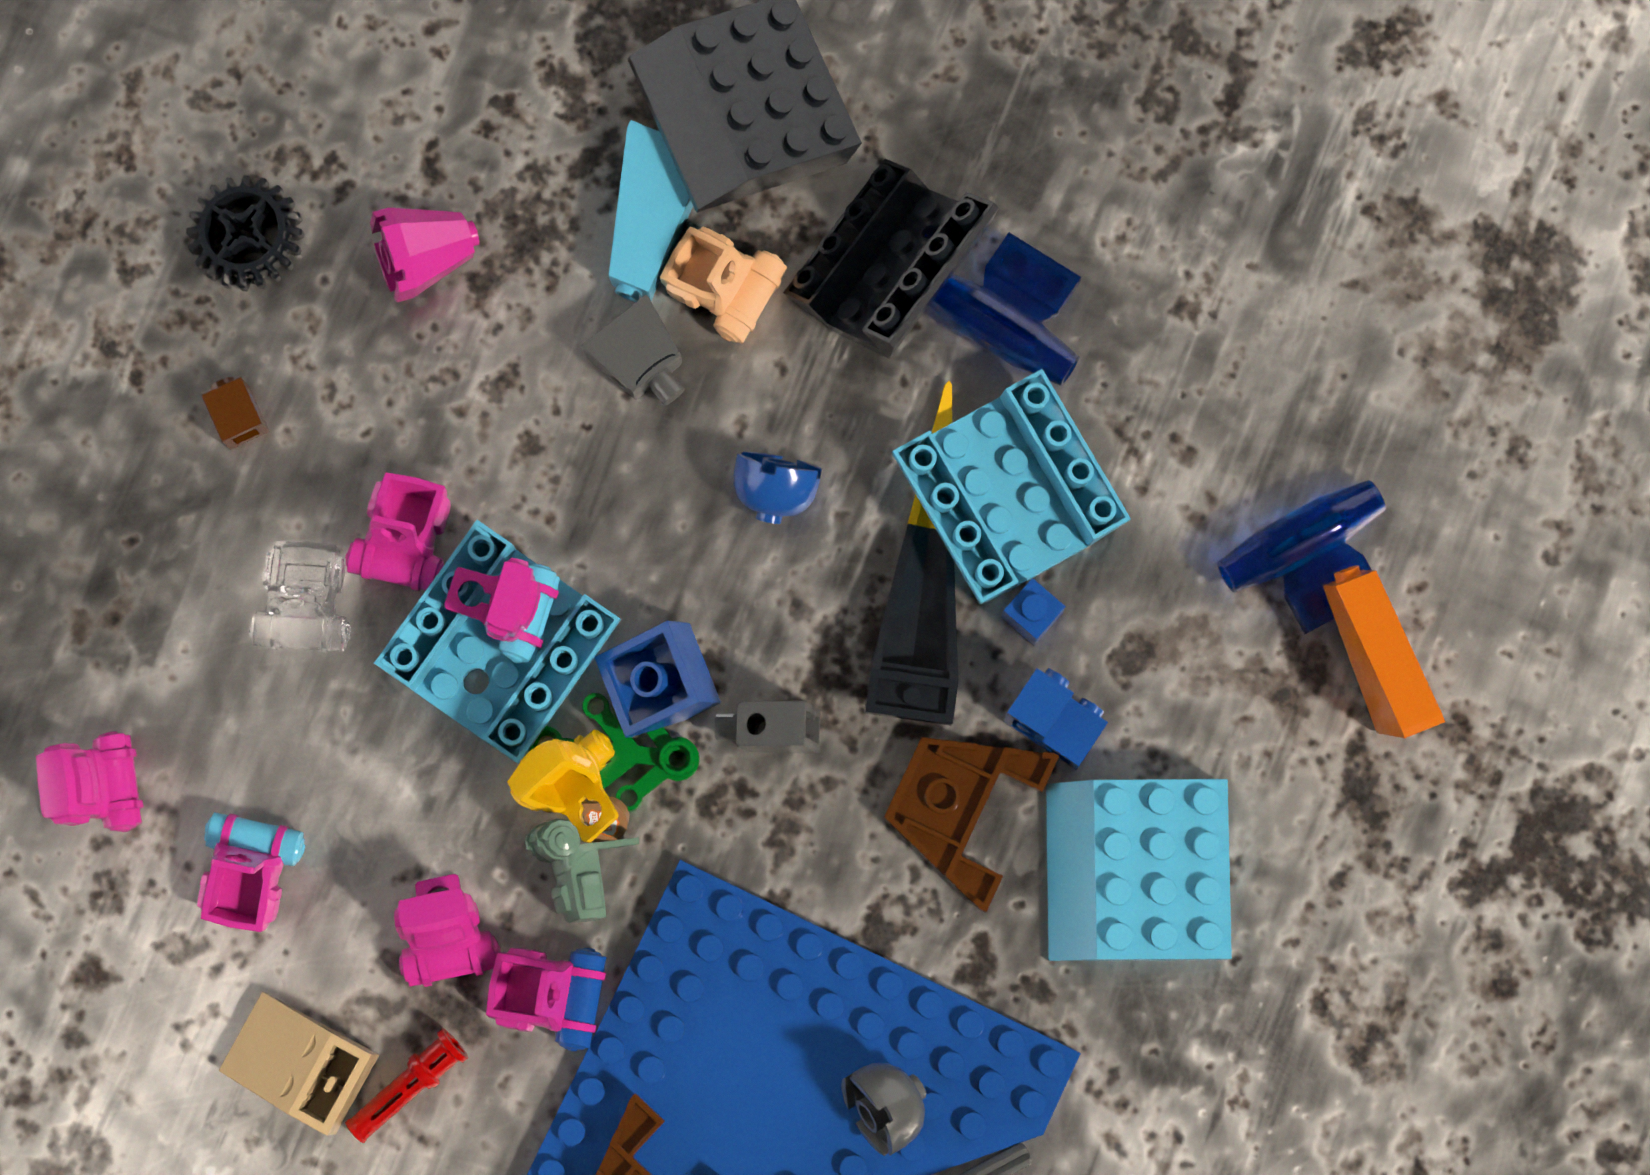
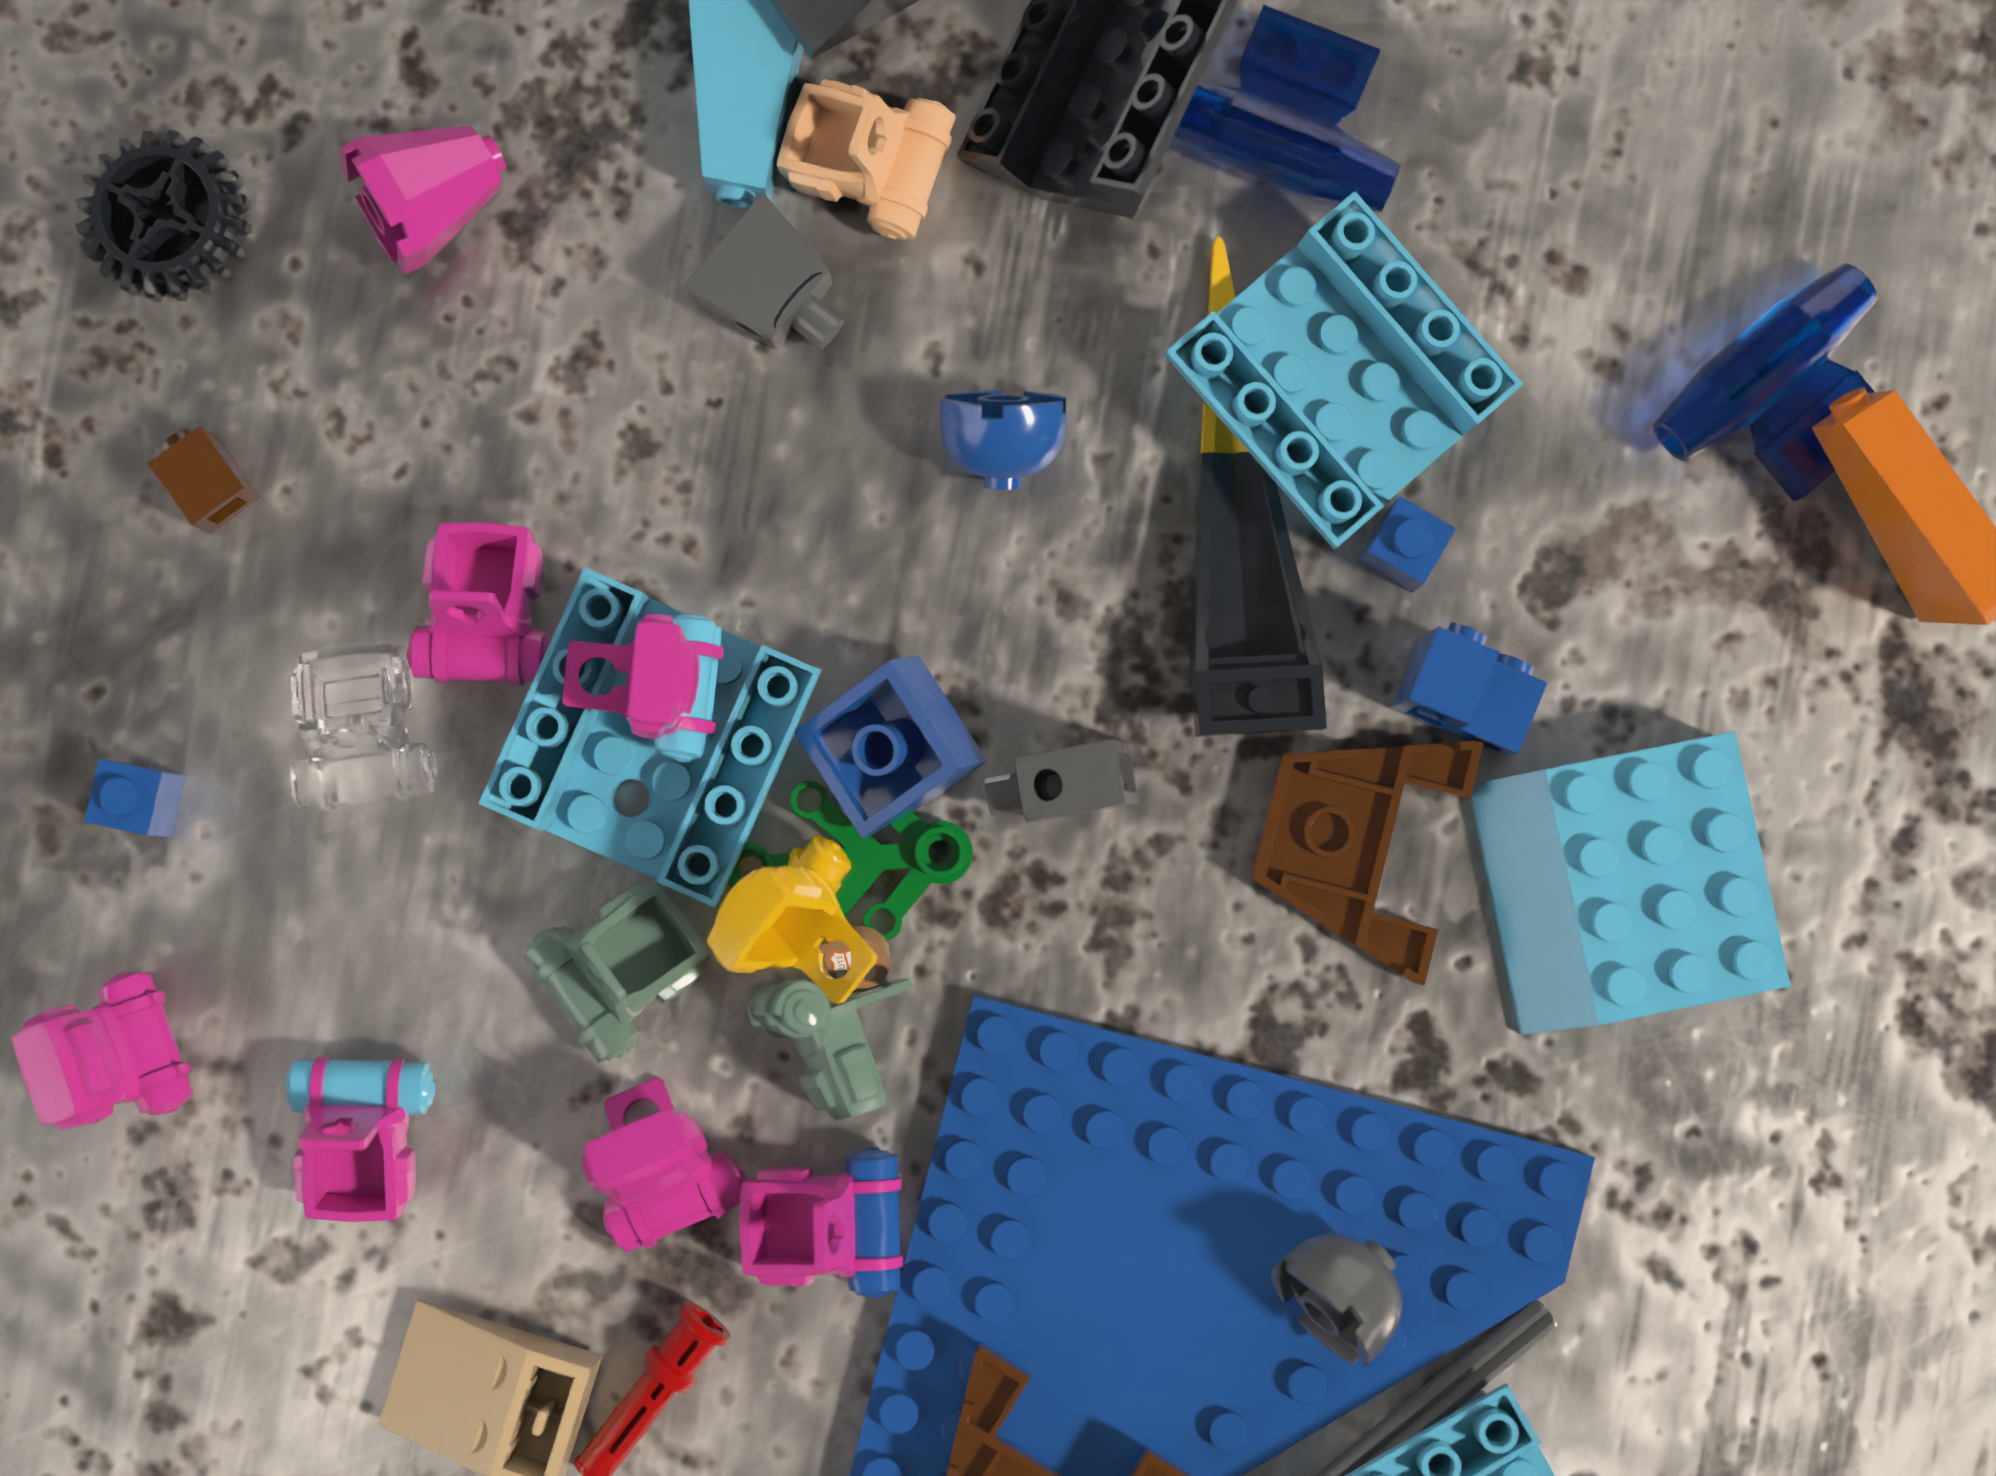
camera: 15 degrees left, 5 degrees up
none -> blue brick [84,759,186,837]
none -> sand green piece [522,882,710,1063]

